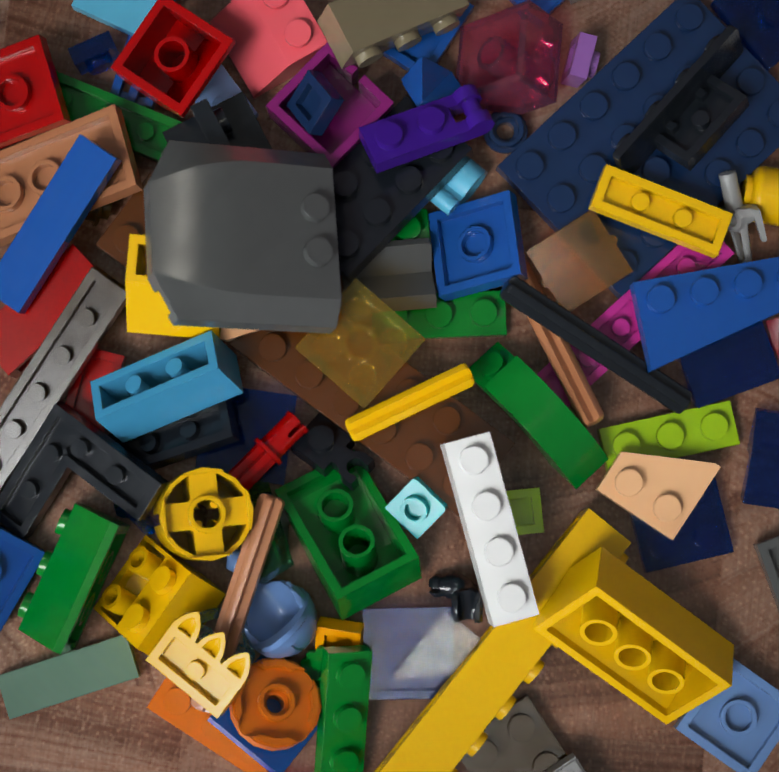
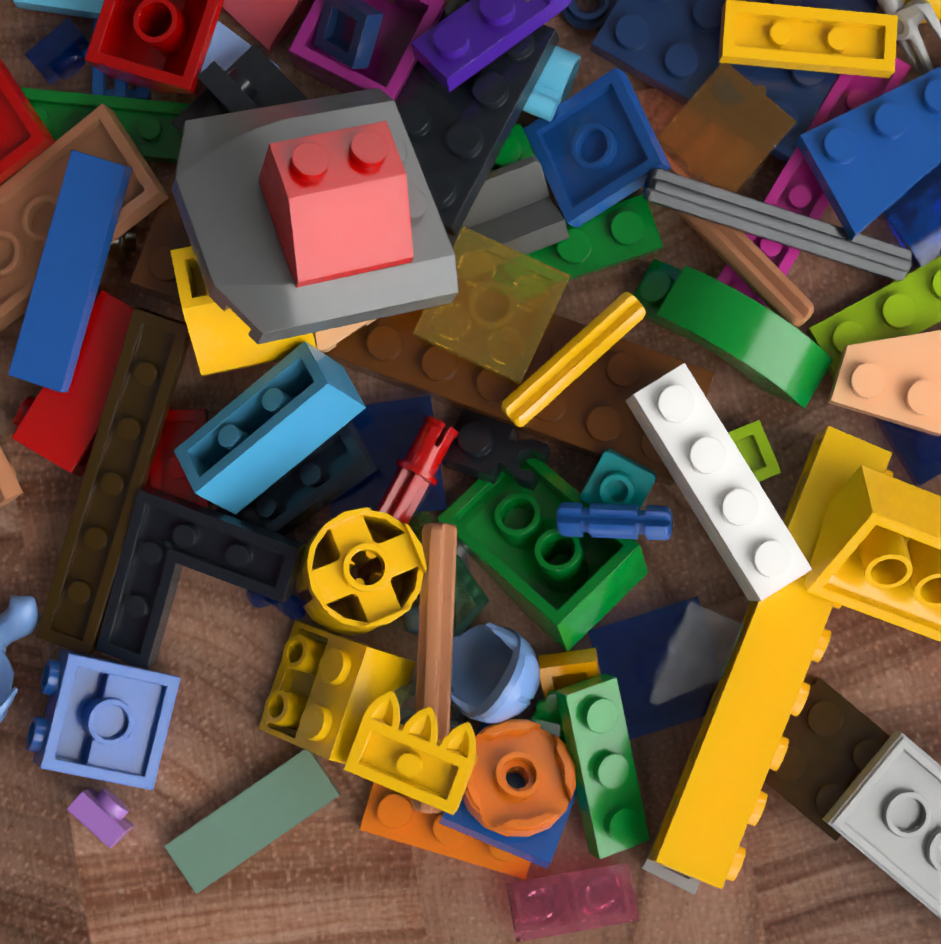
camera: 10 degrees left, 0 degrees up
green slope [17,503,131,655] -> none
black piece [429,571,484,623] -> none
none -> slope [258,121,414,288]
none -> blue axle [556,502,673,540]

